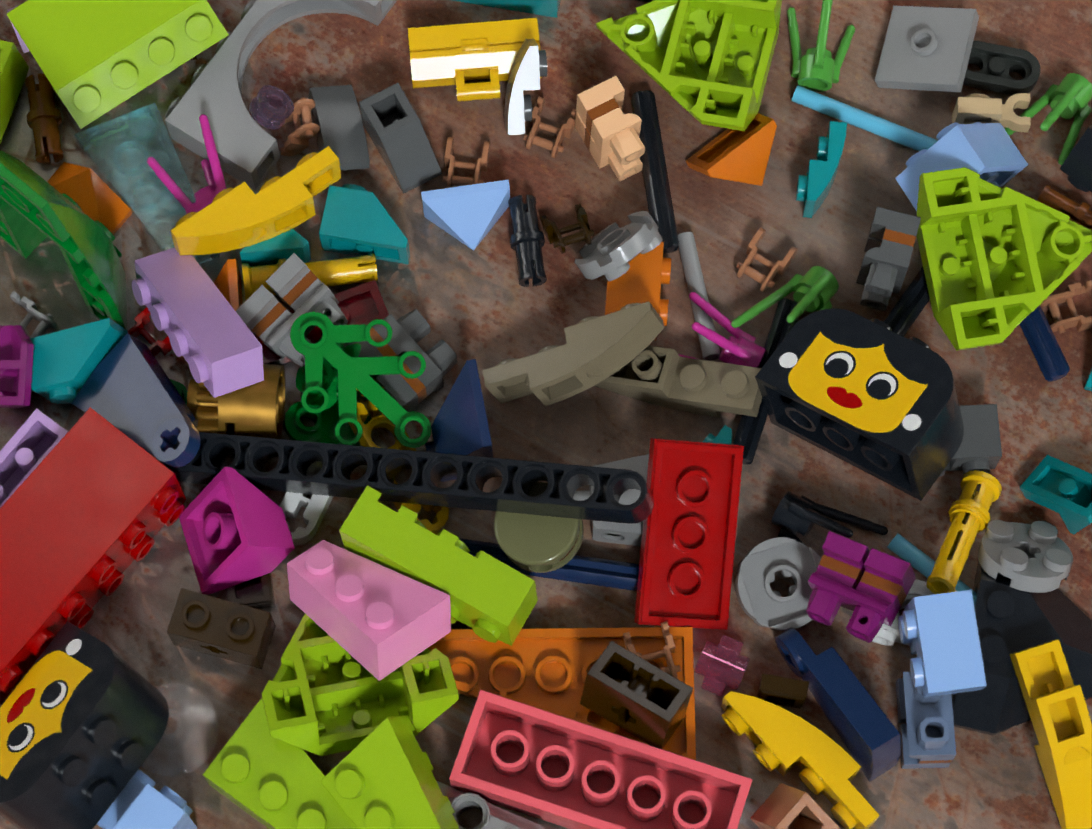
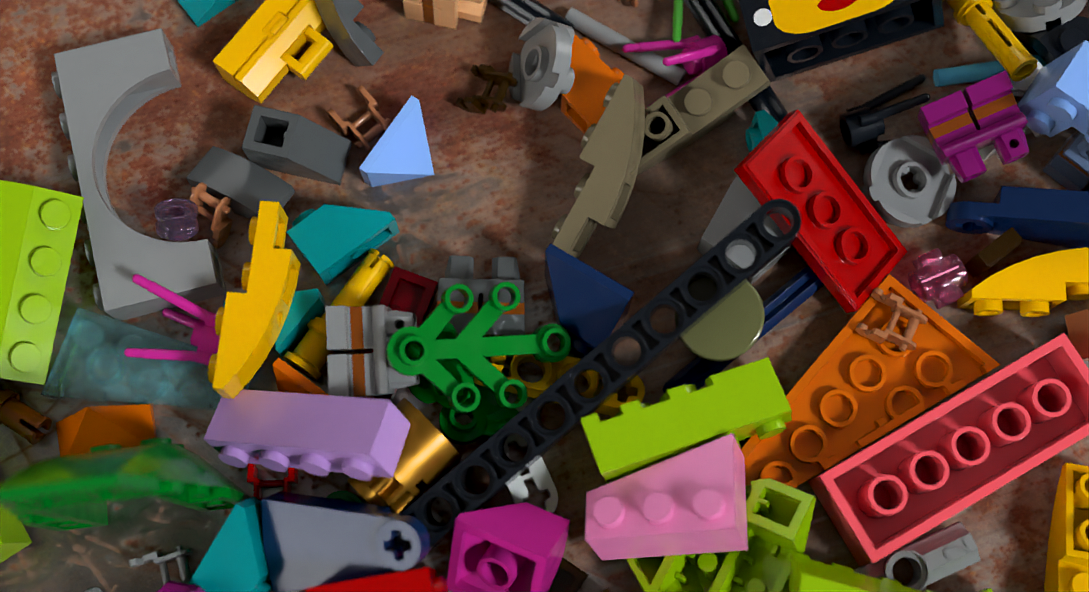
camera: 50 degrees left, 5 degrees up
black pin [508,195,547,287] -> none
nougat piece [523,97,577,158] -> none
dark brown brick [580,641,693,749] -> none

